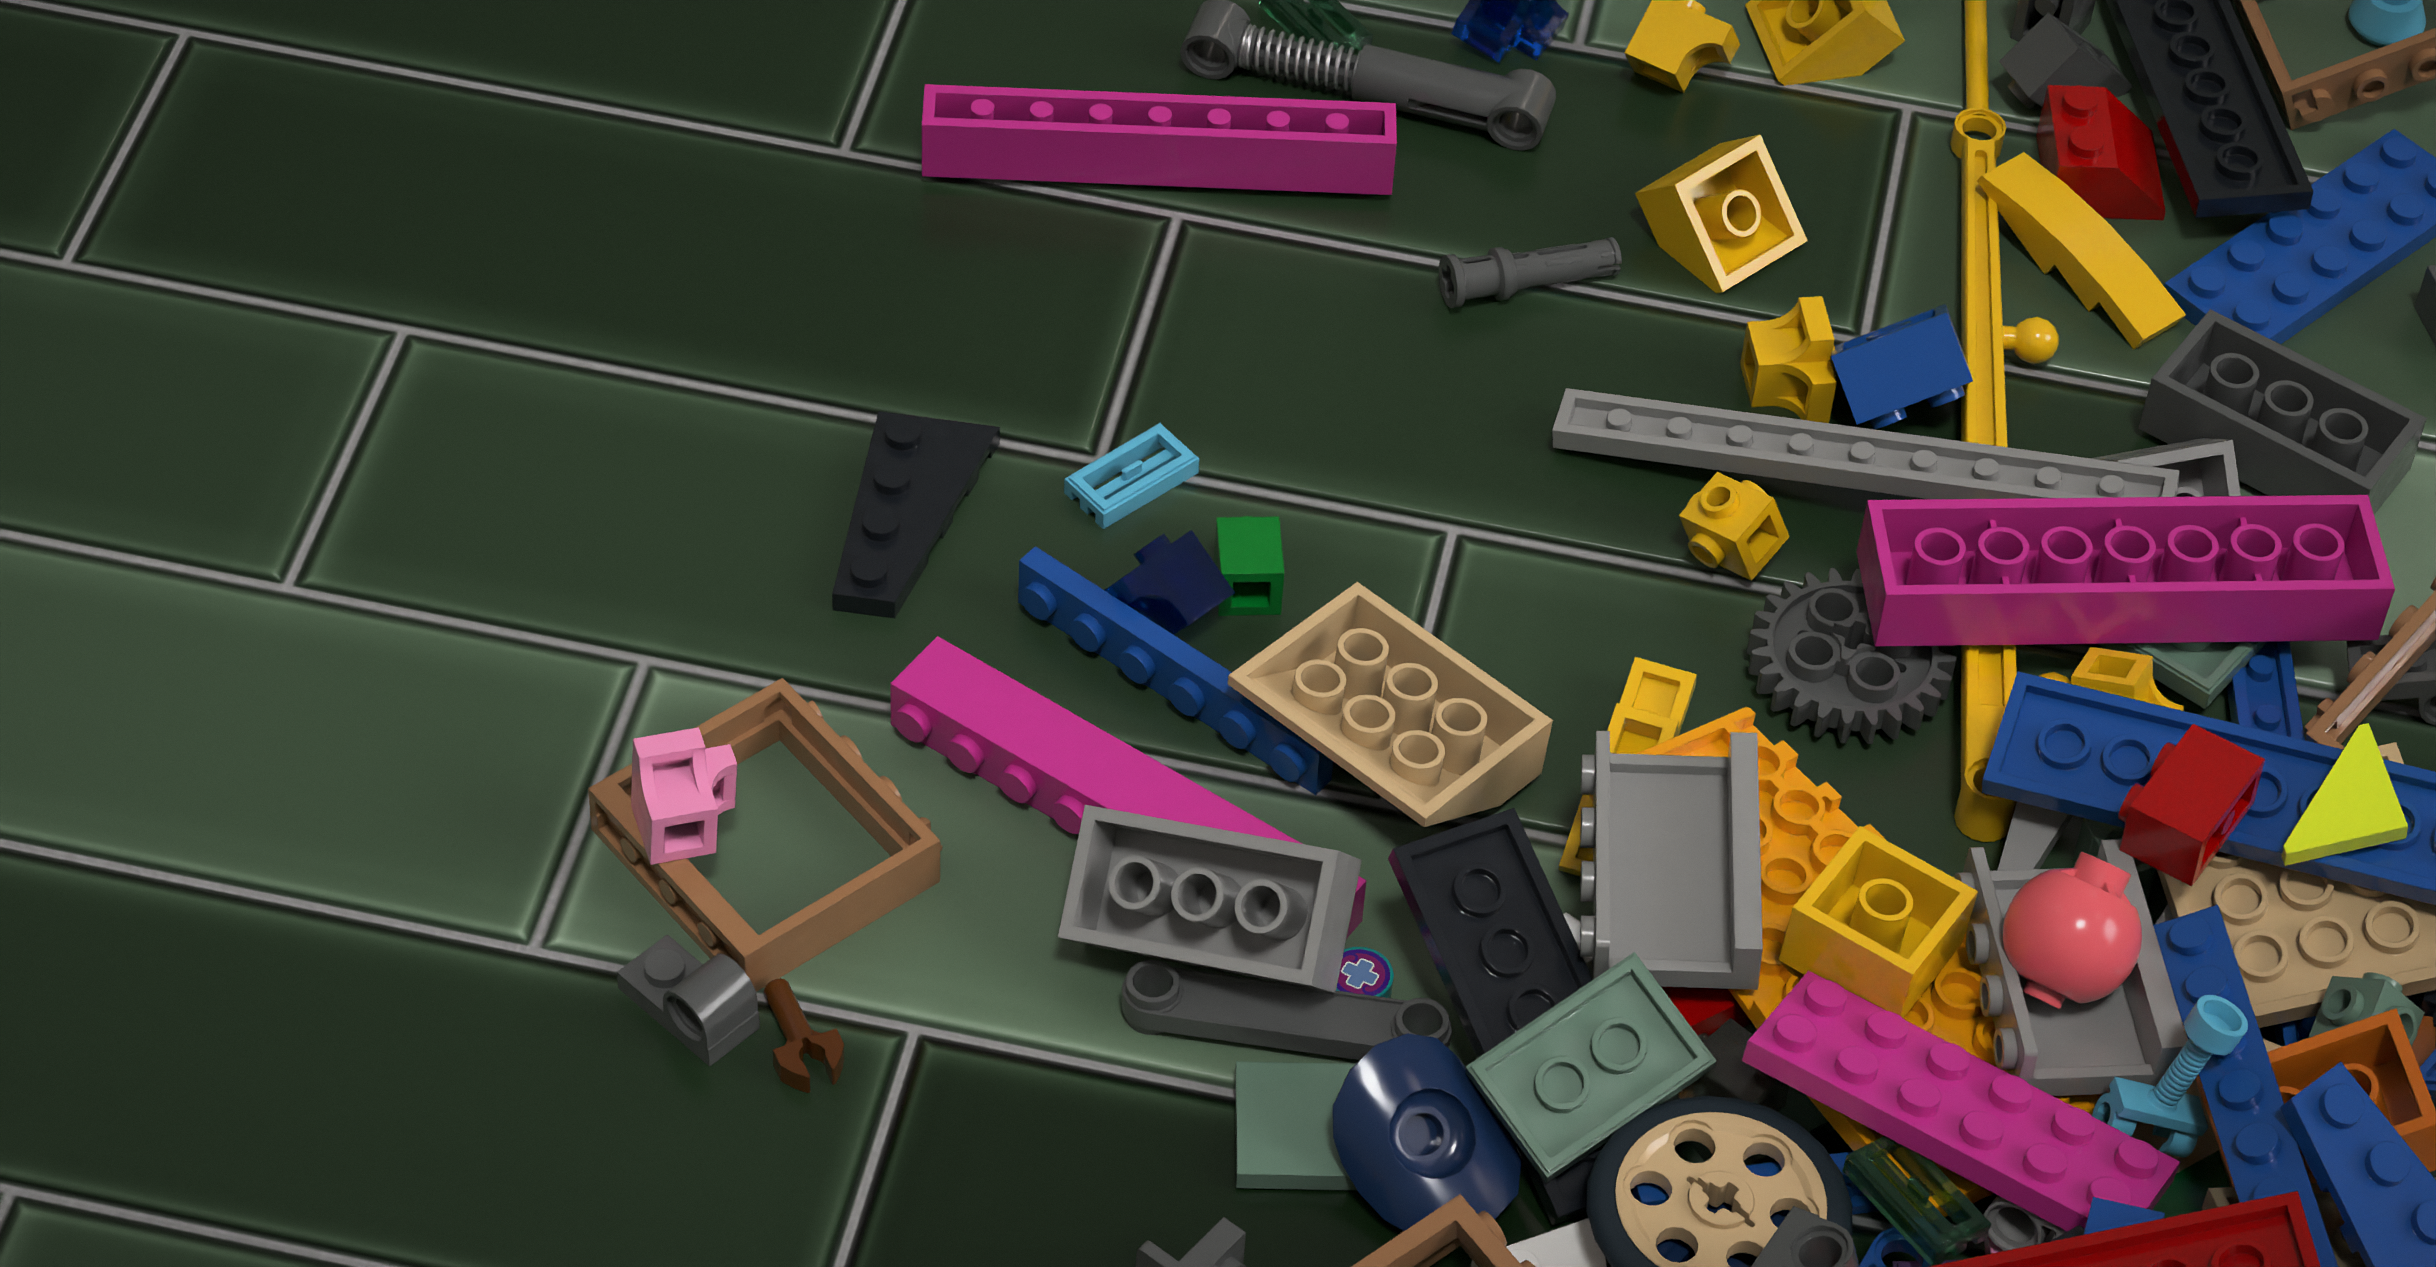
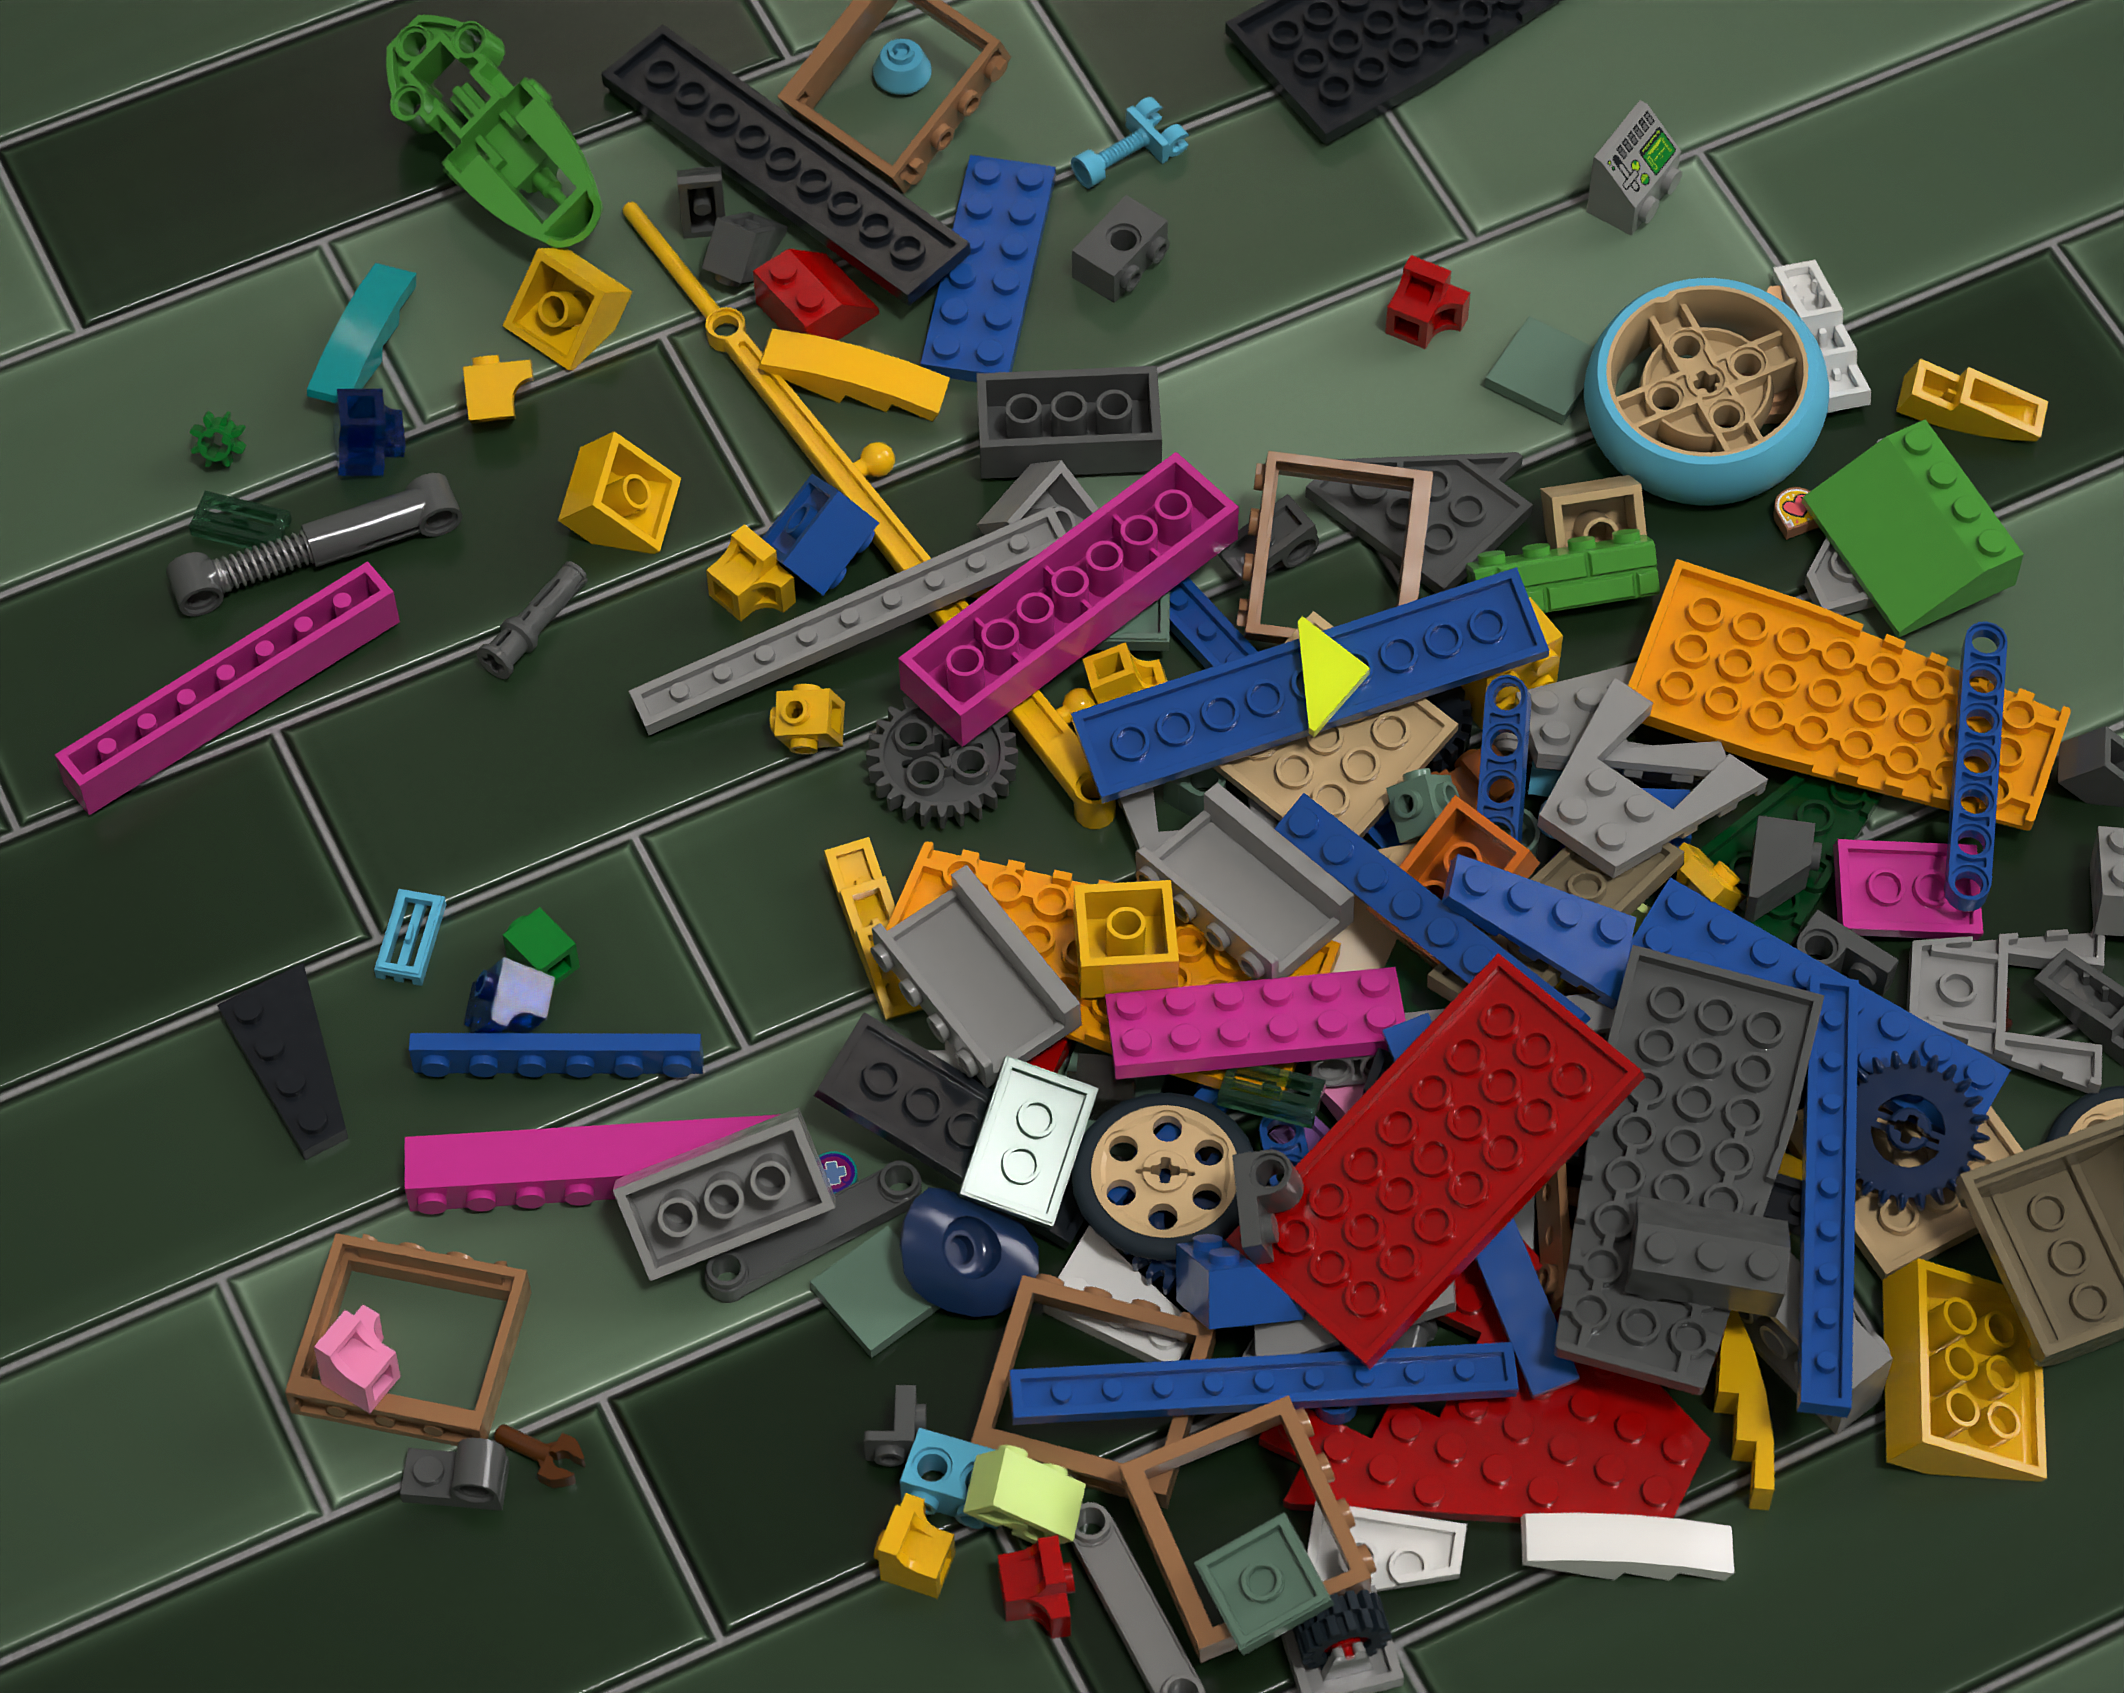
camera: 35 degrees left, 10 degrees up
tan slope [1227,582,1553,827] -> none
coral brick [2002,852,2142,1009] -> none
medium azure bar [2092,995,2248,1158] -> none
red brick [2118,724,2265,887] -> none

